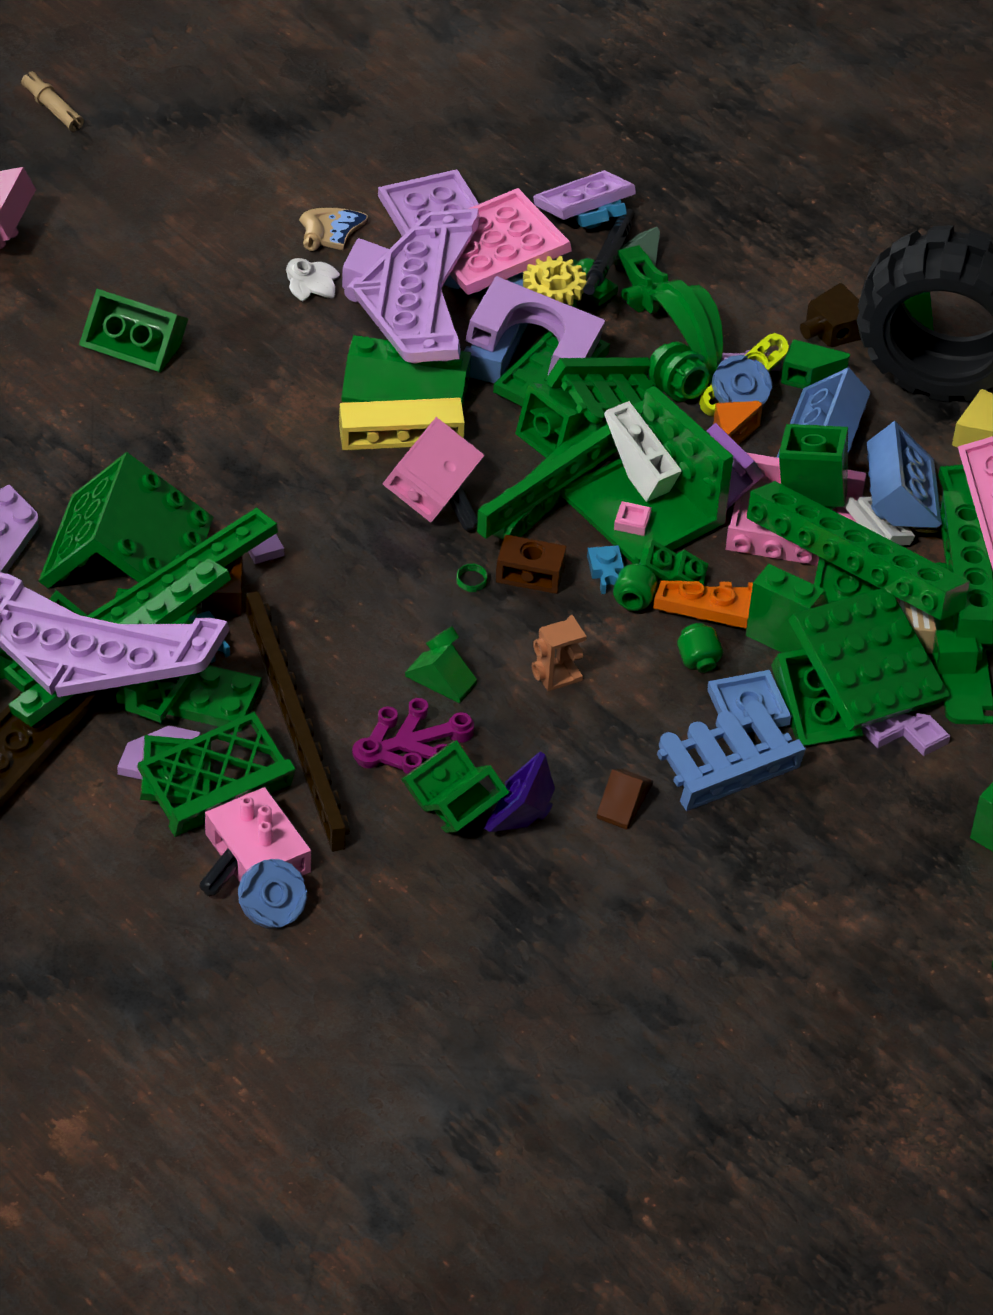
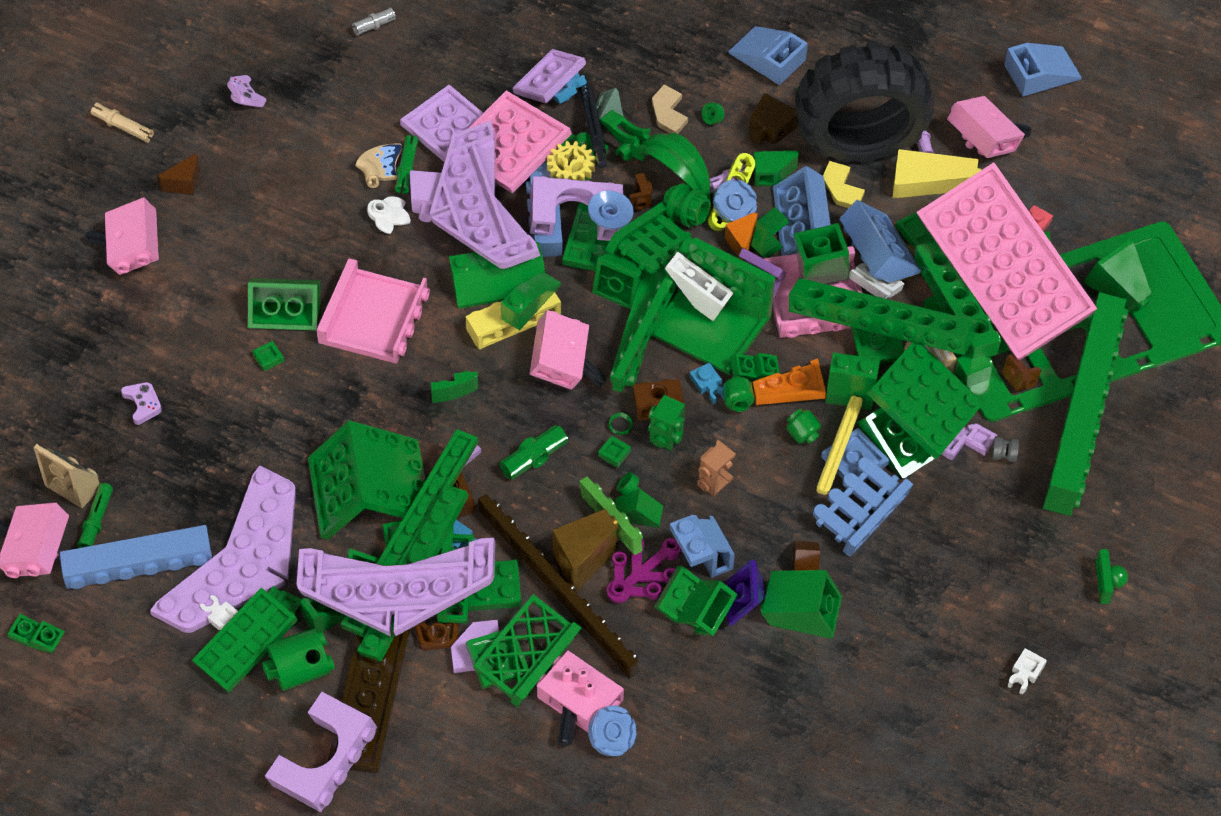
camera: 20 degrees left, 10 degrees up
bright pink tile [614,501,652,536] -> none
none -> reddish brown slope [158,154,200,195]
none -> lavender piece [227,75,267,108]
none -> green tile [252,341,284,371]
none -> bright pink panel [317,259,430,364]
none -> light grey pin [352,7,396,36]
none -> green pin [395,135,419,194]
none -> reddish brown piece [414,622,460,651]
none -> green slope [431,371,478,403]
none -> green piece [499,425,568,480]
none -> green slope [501,272,561,331]
none -> pearl gold slope [553,509,619,592]
none -> bright green plate [579,477,643,555]
none -> medium blue dish [588,191,633,229]
none -> green plate [598,435,631,468]
none -> reddish brown bracket [628,173,653,211]
none -> green brick [648,395,685,451]
none -> tan tile [652,85,688,134]
none -> medium blue piece [670,515,735,578]
none -> green tile [702,103,725,125]
none -> medium blue slope [729,26,808,85]
none -> green tile [751,207,789,259]
none -> green slope [761,570,842,638]
none -> light yellow axle [816,396,863,495]
none -> light yellow tile [823,161,865,209]
none -> dark grey wheel [992,436,1019,463]
none -> white plate [1008,648,1047,694]

